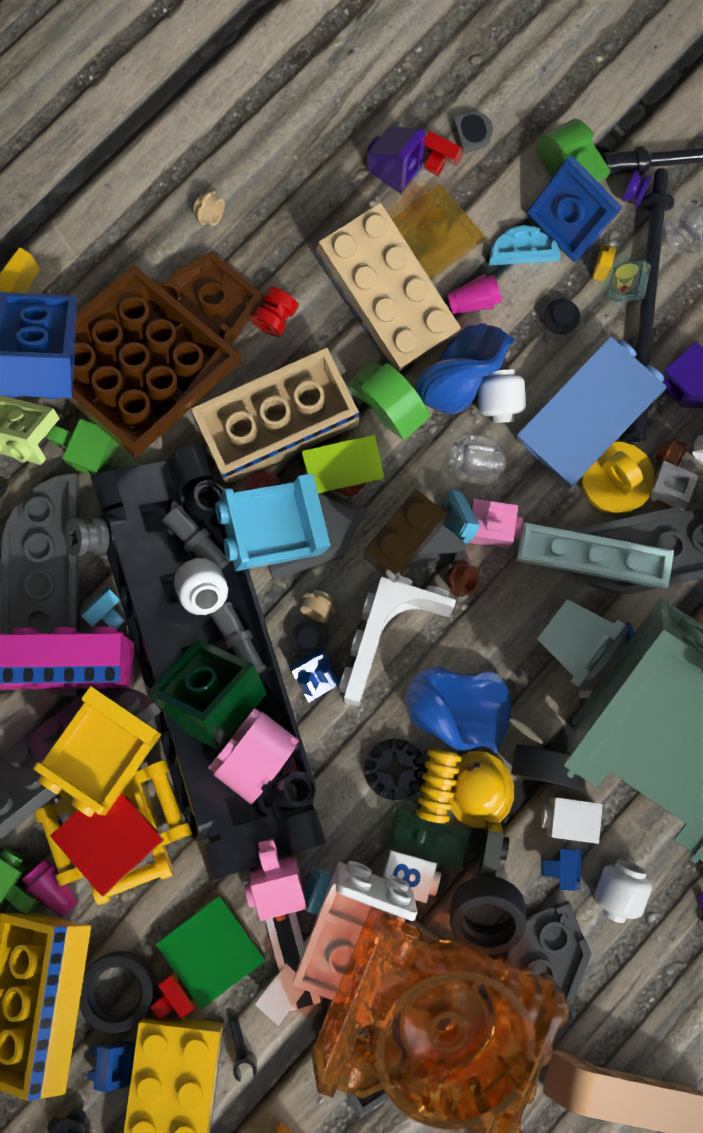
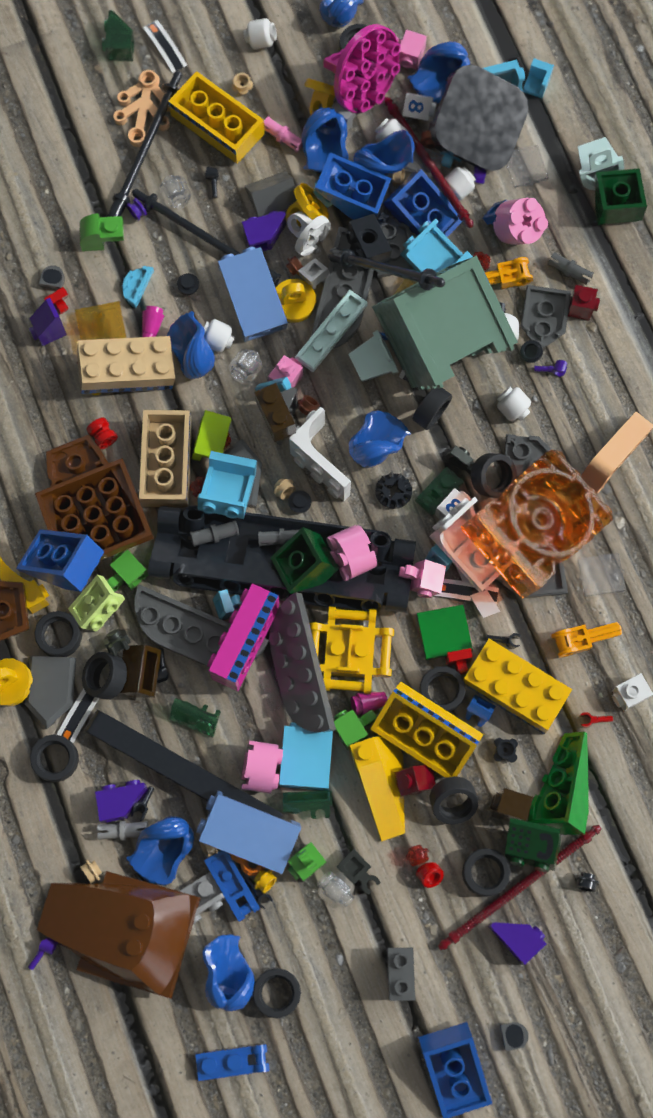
camera: 65 degrees left, 5 degrees down
yellow panel [33,686,161,817] -> none
red tile [50,791,165,897] -> none
dark grey wheel [65,517,110,556] -> none
white head [174,558,228,615] -> none
tan plate [194,191,225,226] -> none
blue tile [289,648,341,702] -> none
bright green brick [347,361,431,440] -> none
yellow piece [415,748,462,823] -> none
yellow hat [449,751,514,829] -> none
blue tile [526,156,623,262] -> none
white brick [541,797,603,844] -> none
blue tile [541,848,582,891] -> none
yellow tile [591,244,616,282] -> none
clear light blue tile [607,260,651,303] -> none

